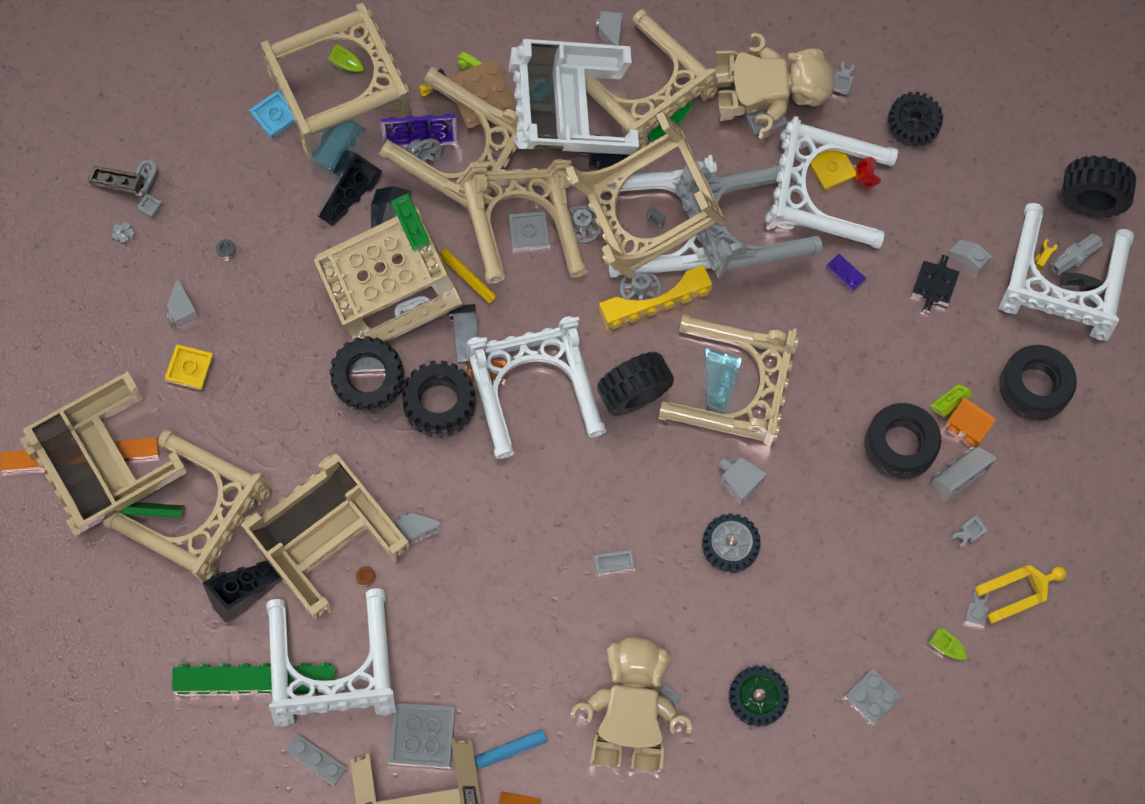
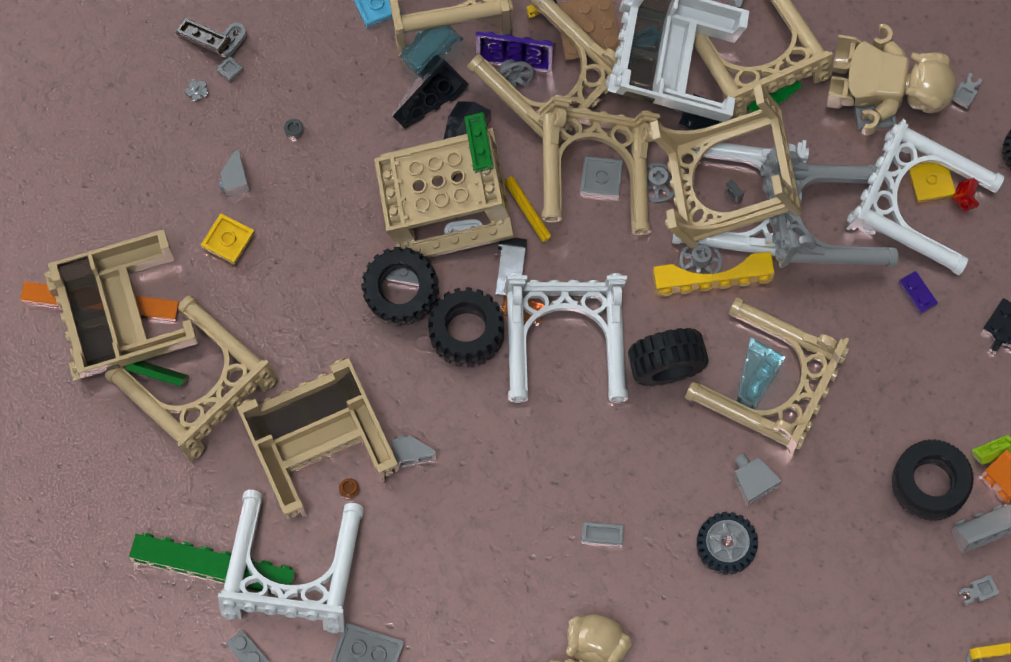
camera: 20 degrees right, 0 degrees up
black wedge [203,560,283,623] -> none

